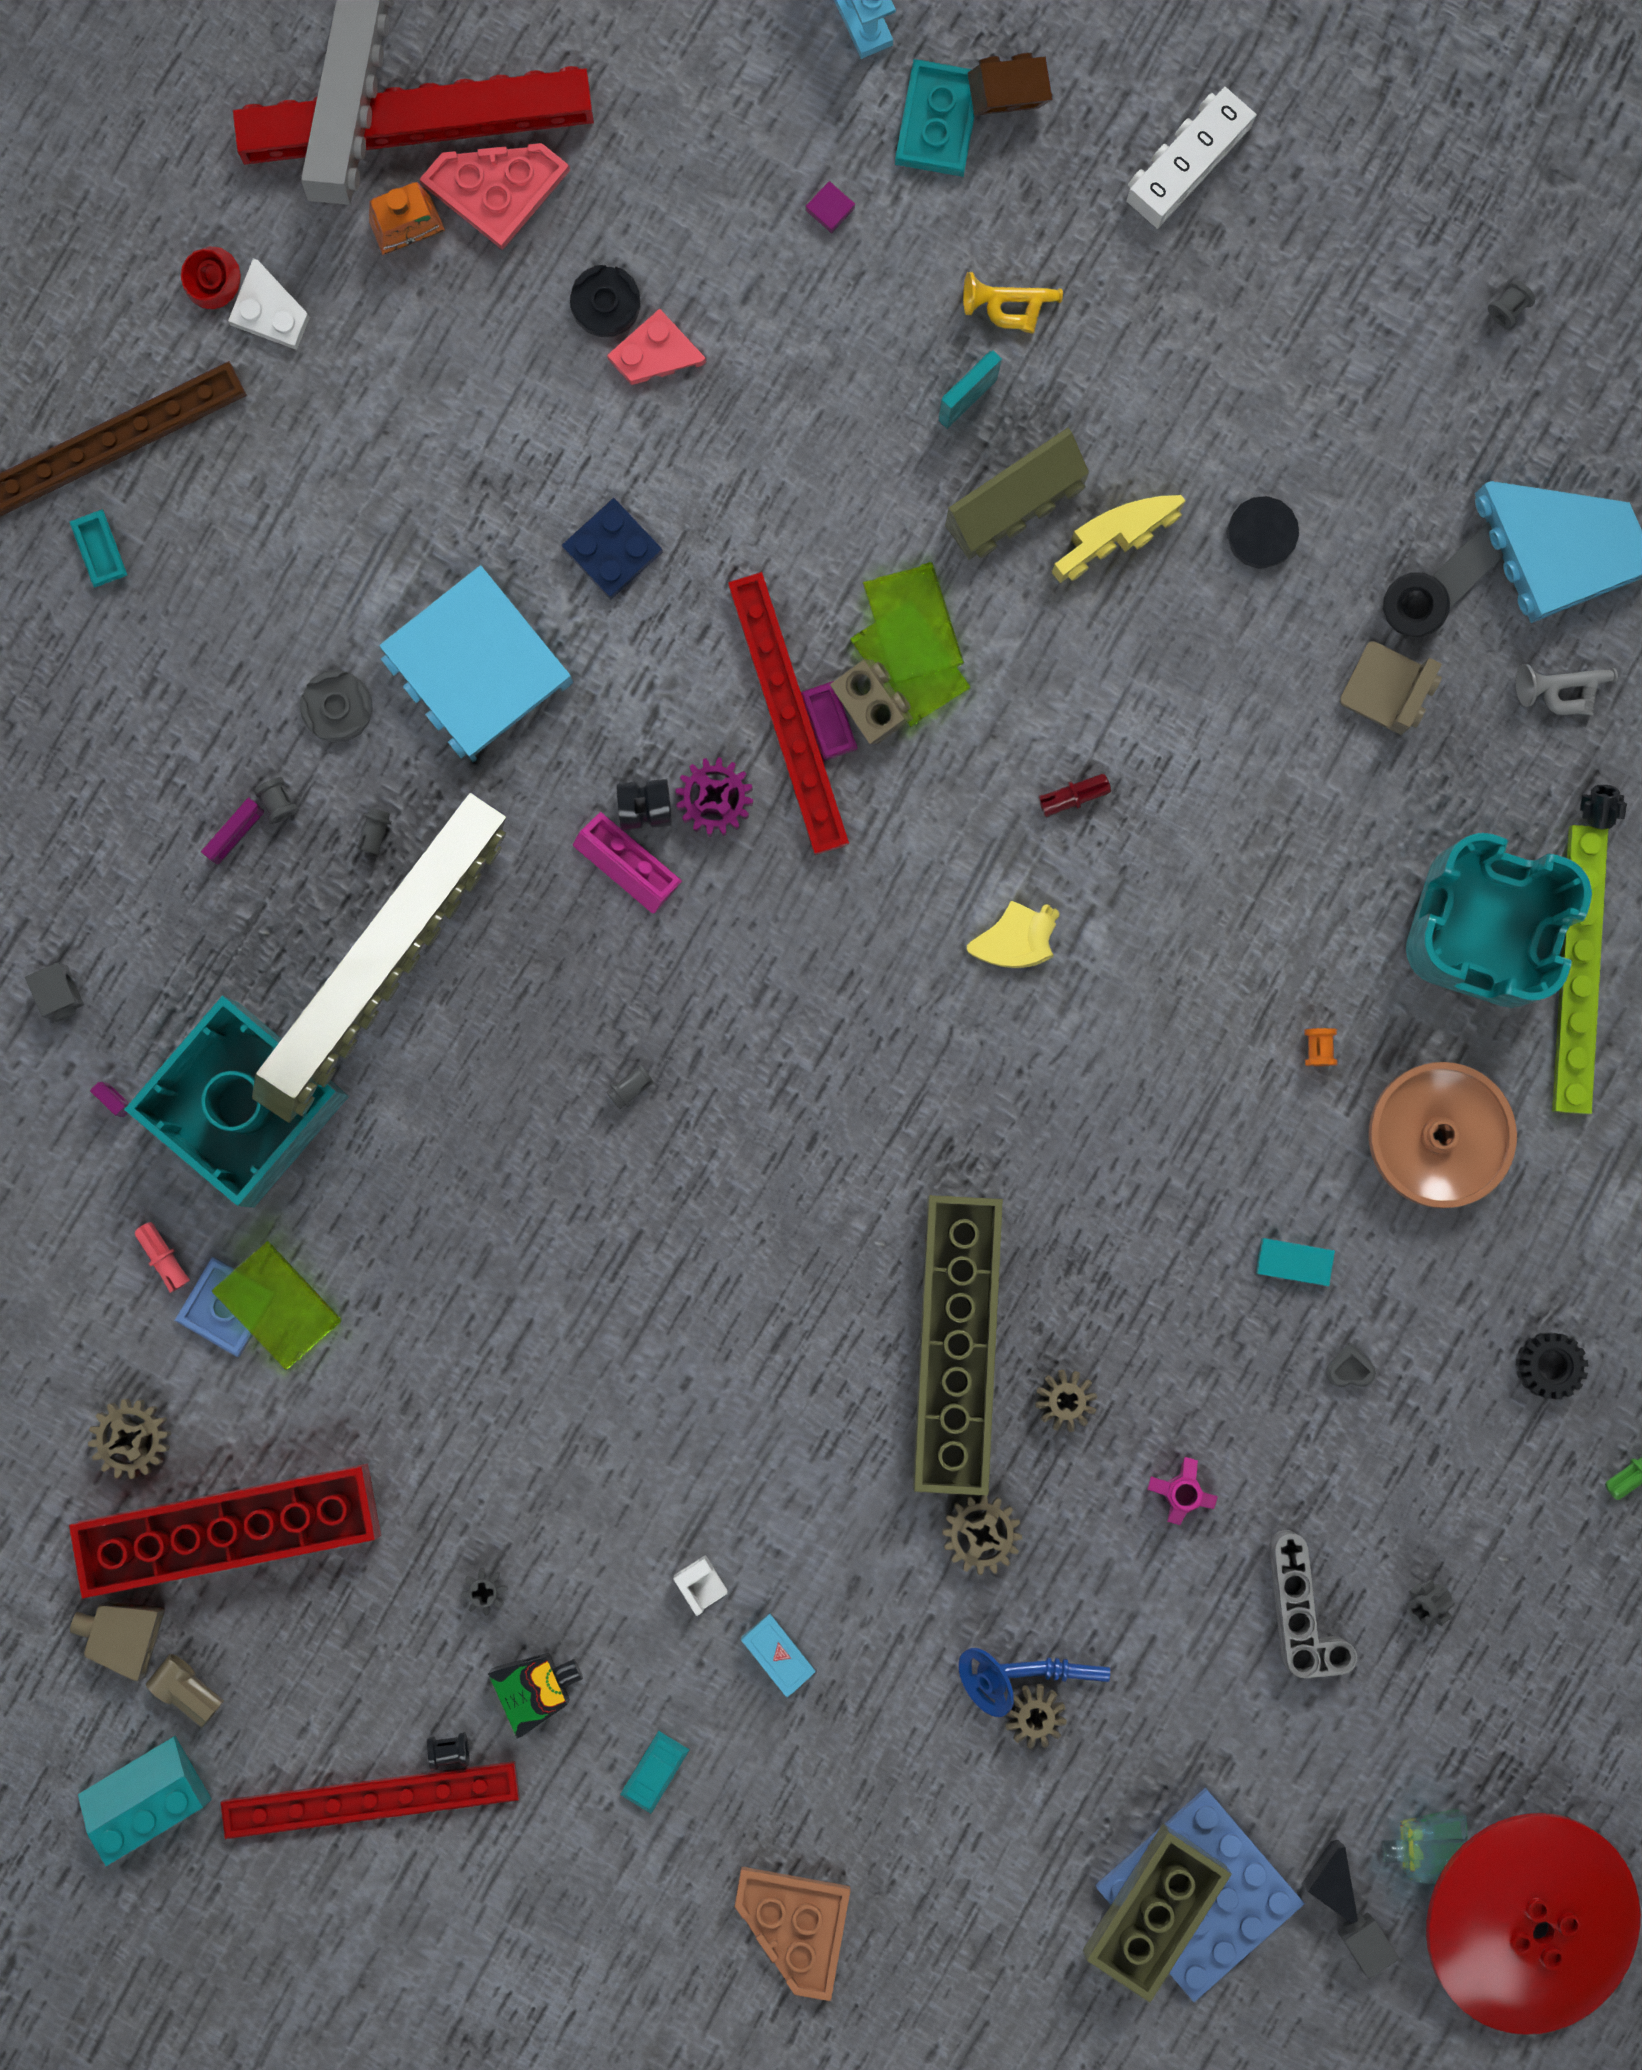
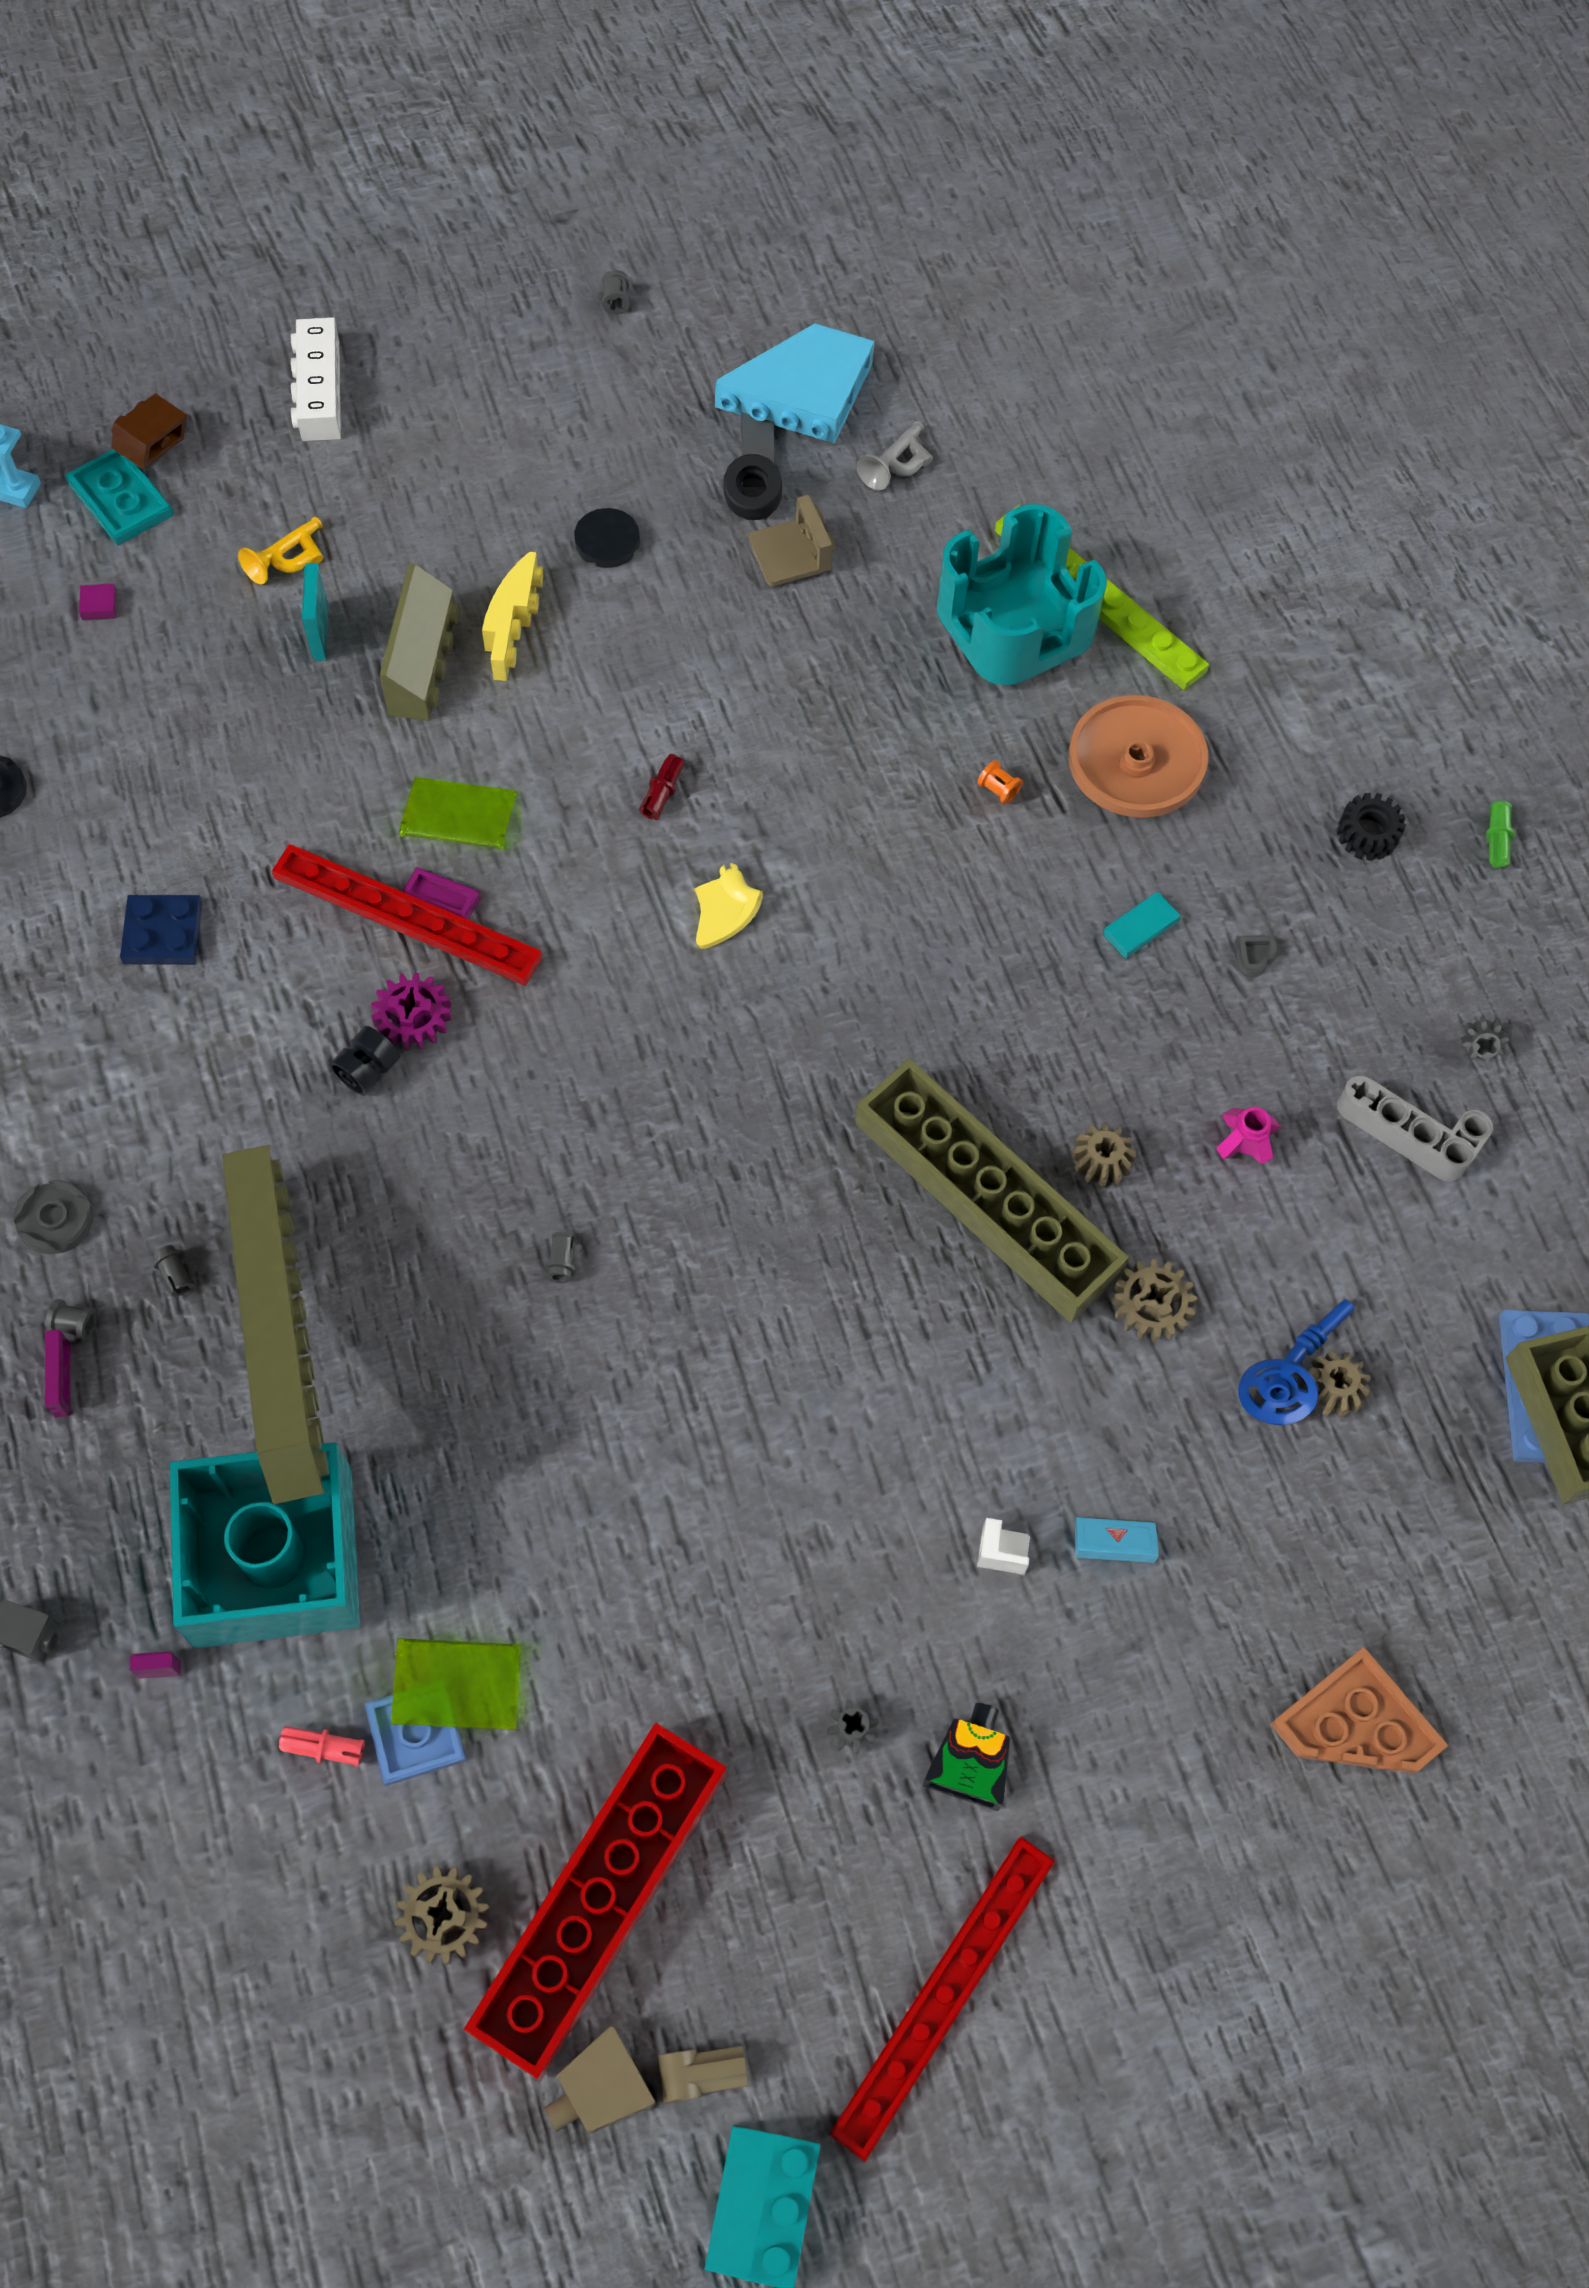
camera: 45 degrees left, 20 degrees down
medium azure panel [379,565,574,762] -> none
black bush [427,1732,470,1771] -> none
dark pink slope [573,812,682,913] -> none
coral wing [607,309,706,385] -> none
teal tile [620,1730,690,1814] -> none
dark tan brick [830,659,913,744] -> none
clear neon green piece [863,562,964,683] -> none
black gear [1580,785,1627,829] -> none

